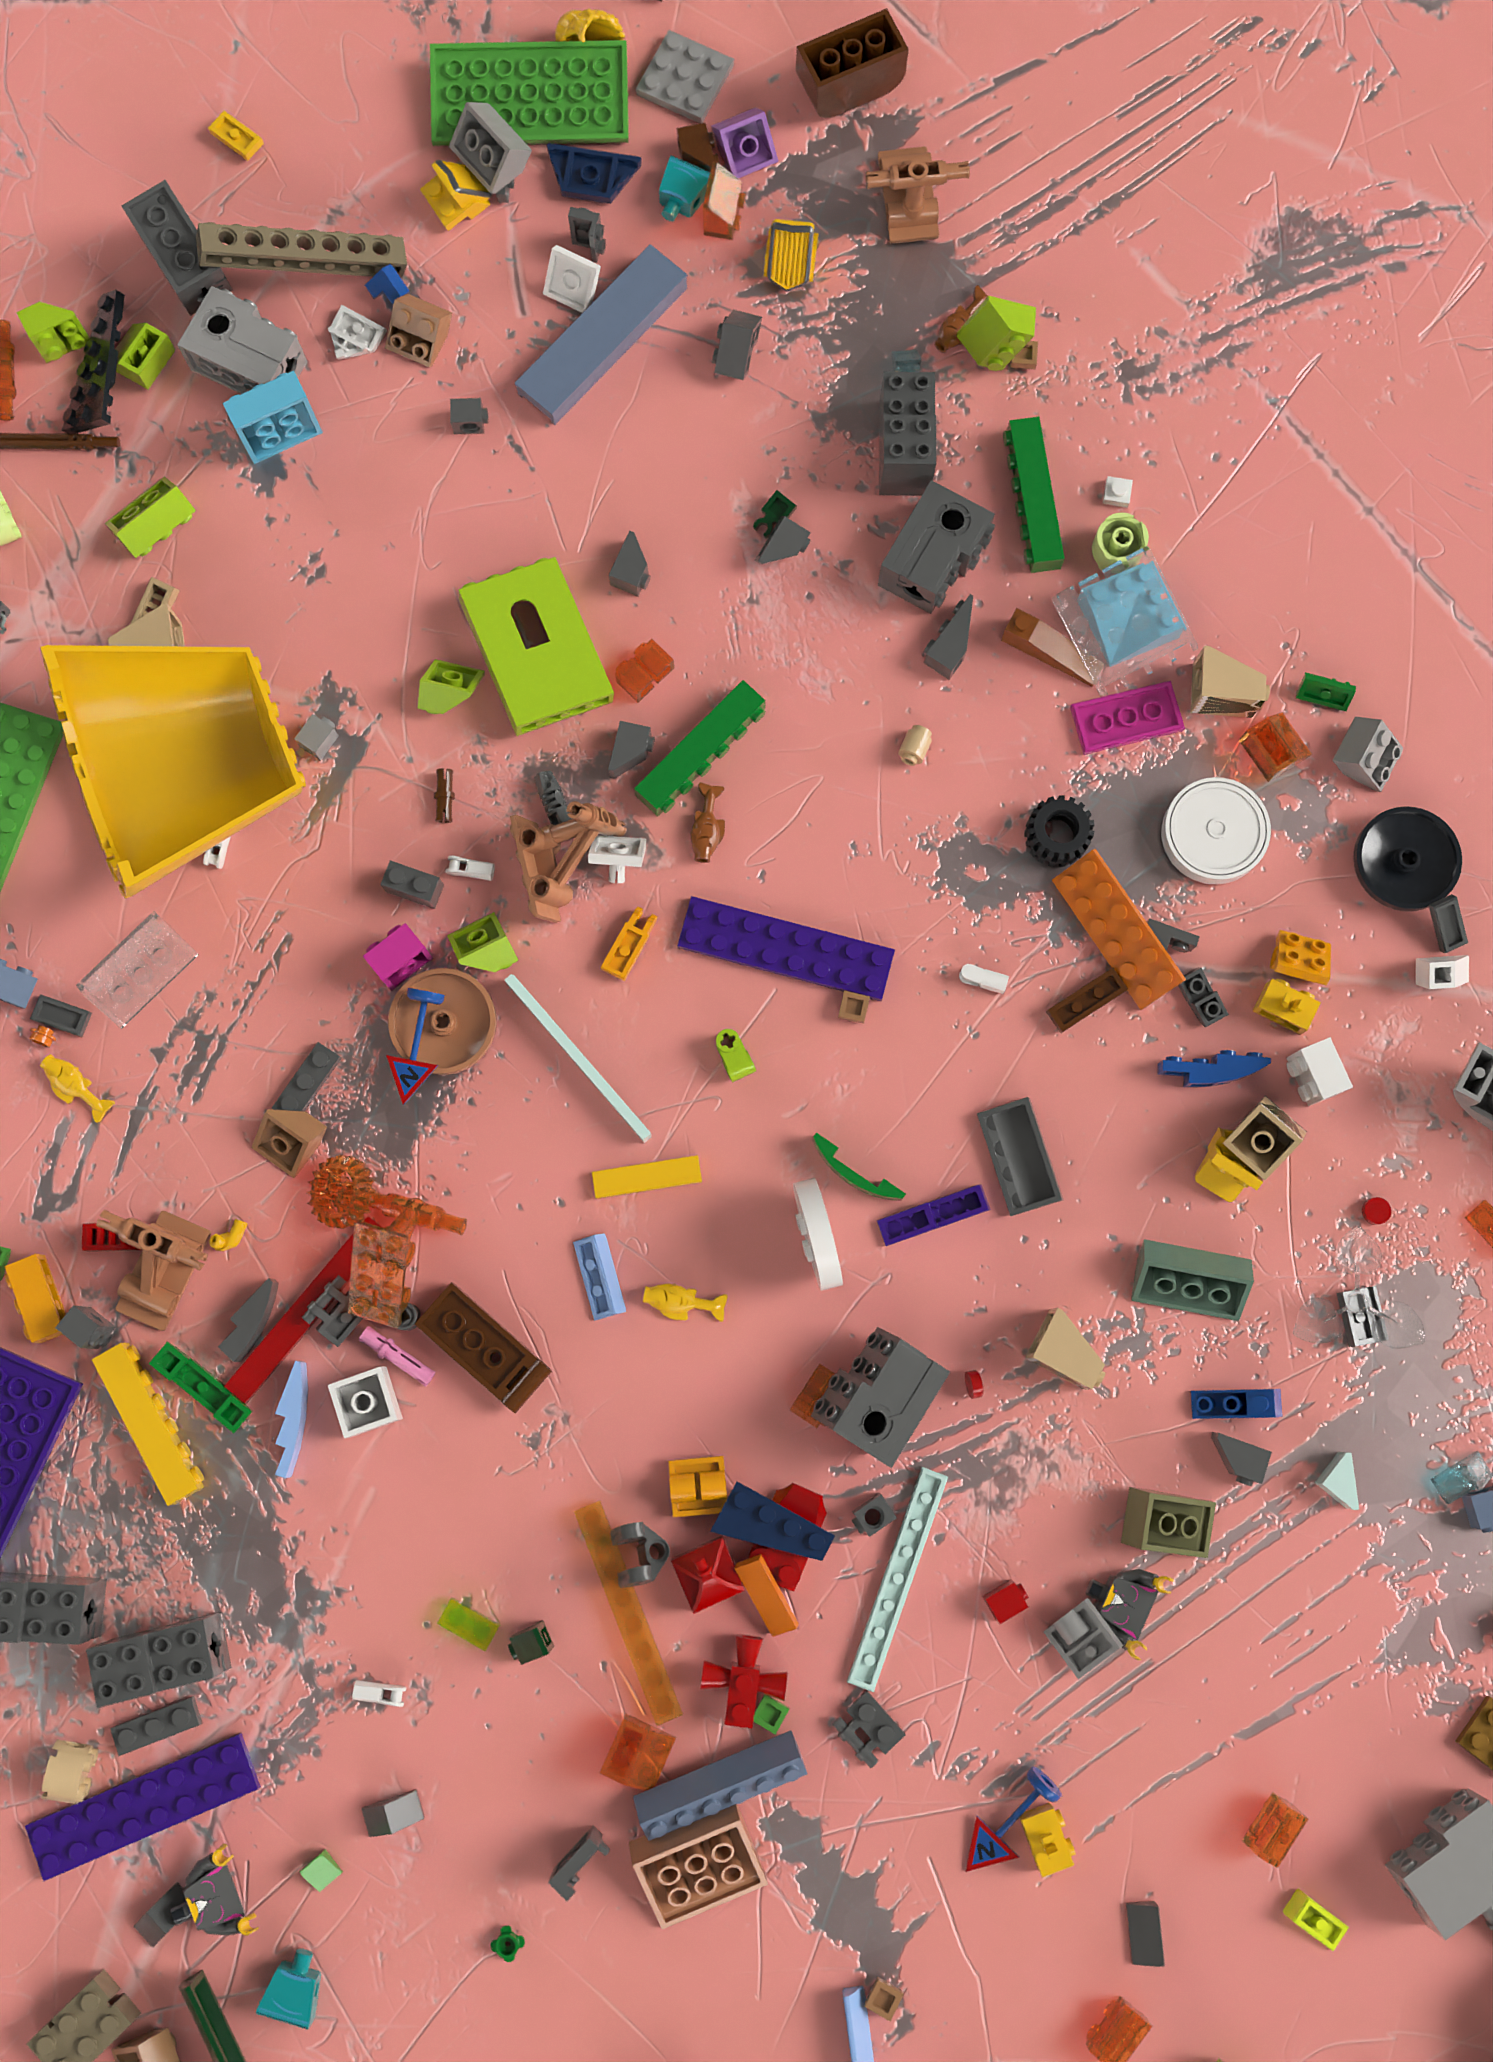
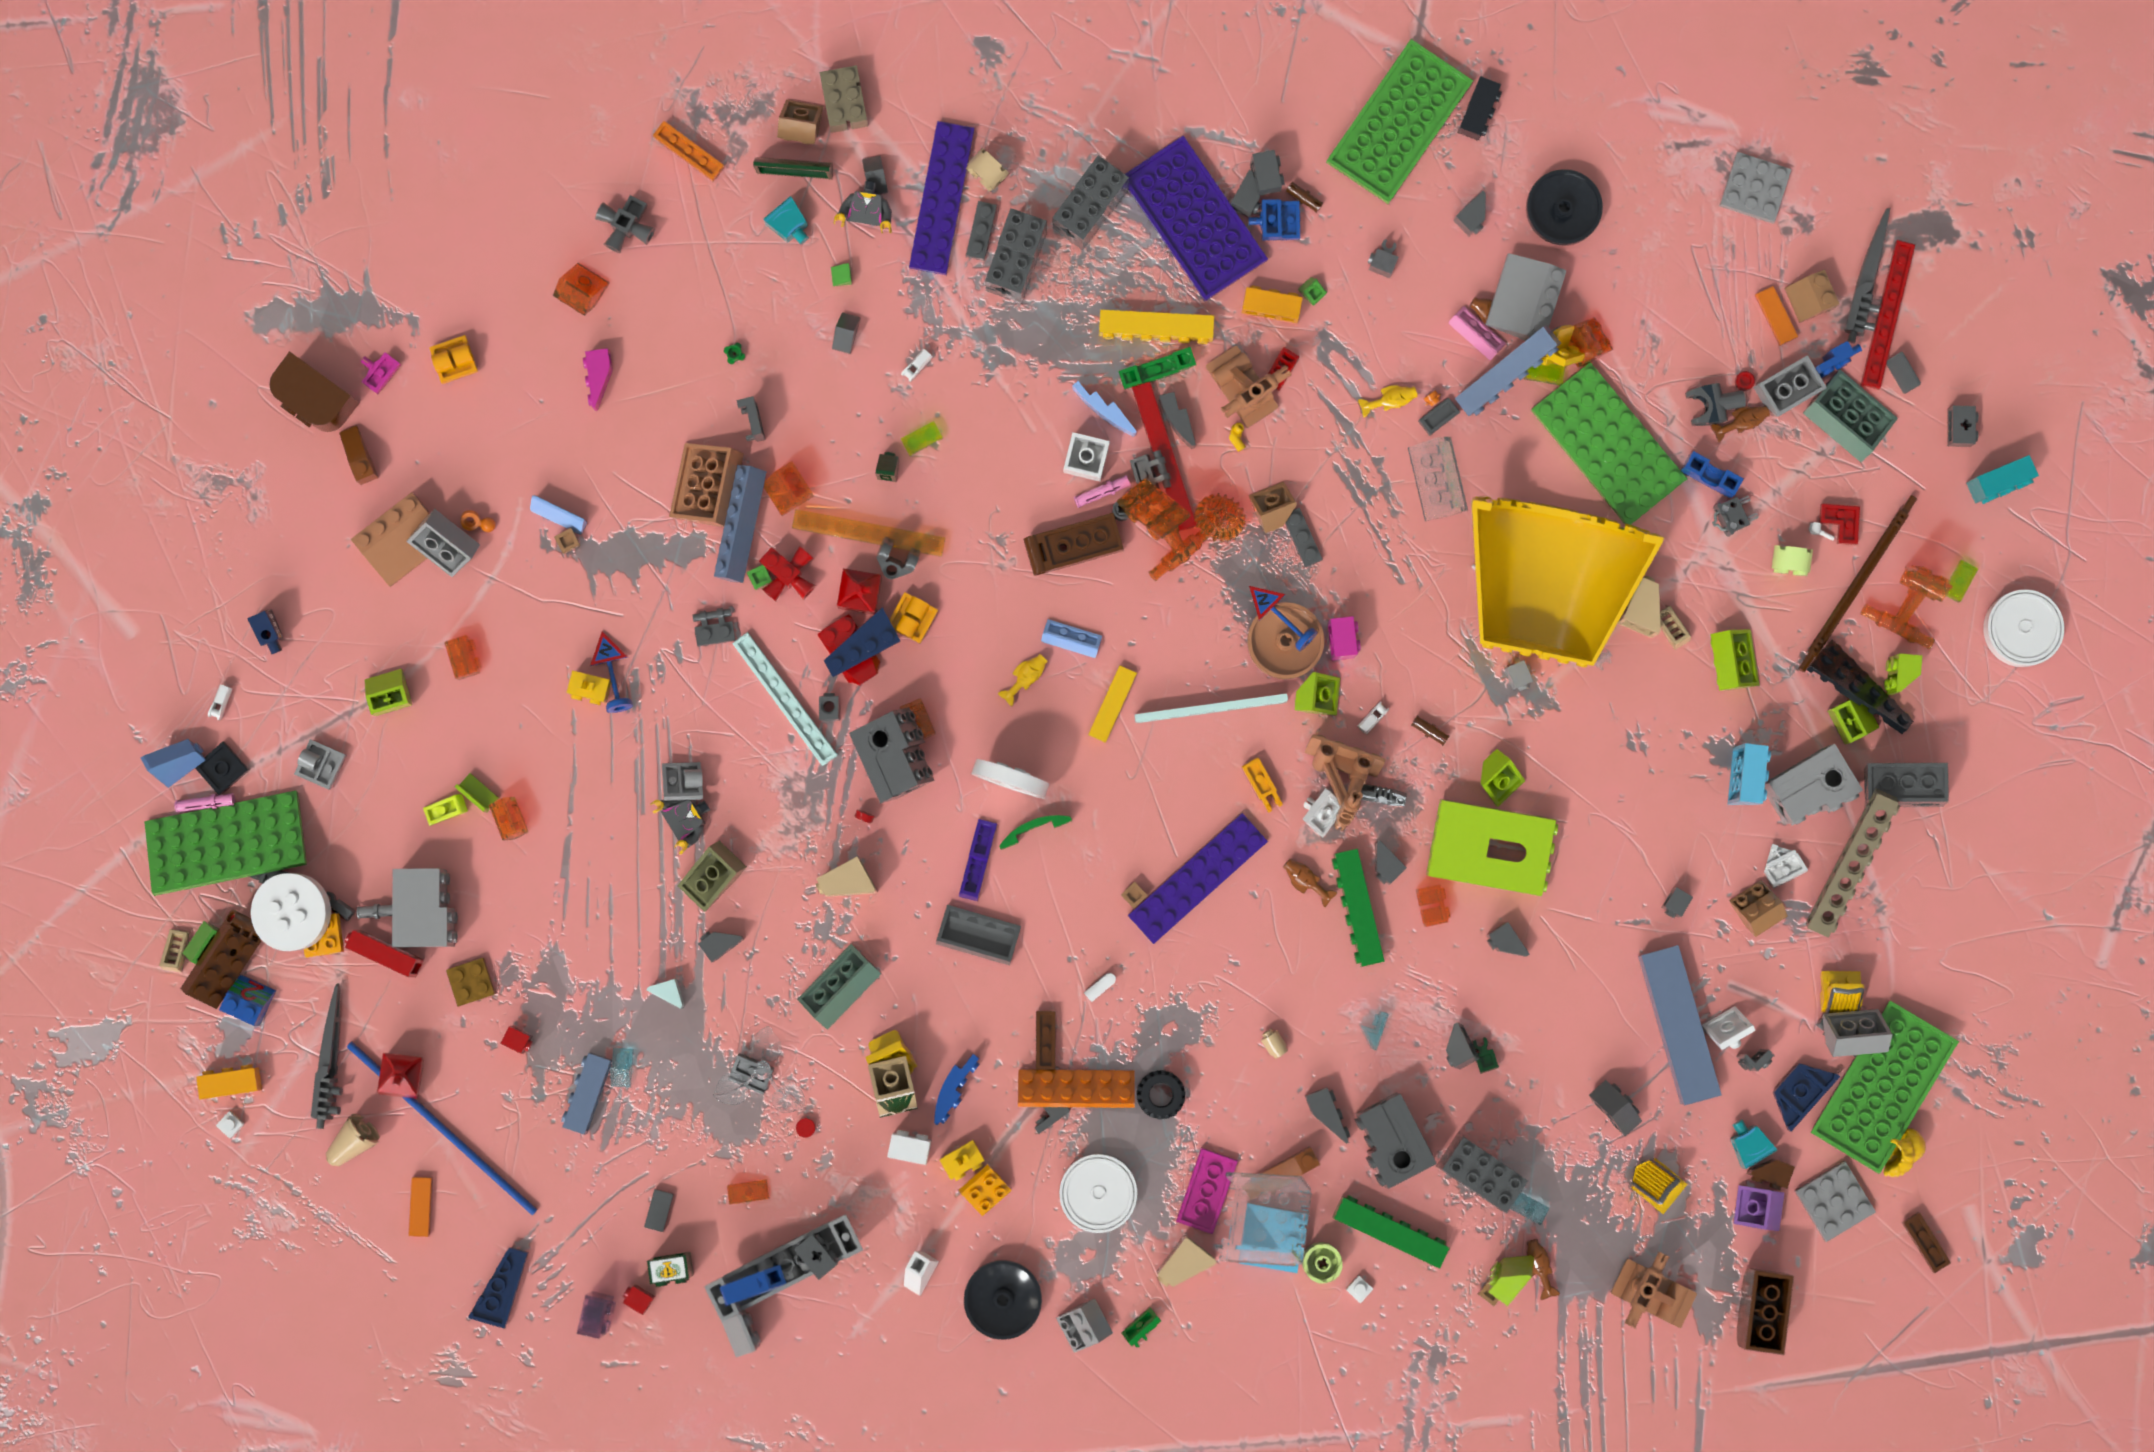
camera: 120 degrees right, 5 degrees up
dark grey brick [55,1305,116,1349] -> none
yellow plate [208,111,264,161] -> none
blue piece [365,264,410,304] -> none
dark grey brick [380,860,444,909] -> none
clear orange slope [703,162,746,240] -> none
lime piece [716,1029,756,1083] -> none
orange tile [735,1555,799,1637] -> none
red brick [982,1579,1029,1624] -> none
dark grey slope [1126,1901,1165,1967] -> none
dark grey slope [1178,968,1229,1027] -> none
blue slope [1191,1389,1283,1419] -> none
clear orange slope [1239,712,1312,782] -> none
dark grey tile [1428,894,1468,953] -> none
none -> lime panel [454,773,500,813]
none -> clear light blue slope [1359,1011,1389,1051]

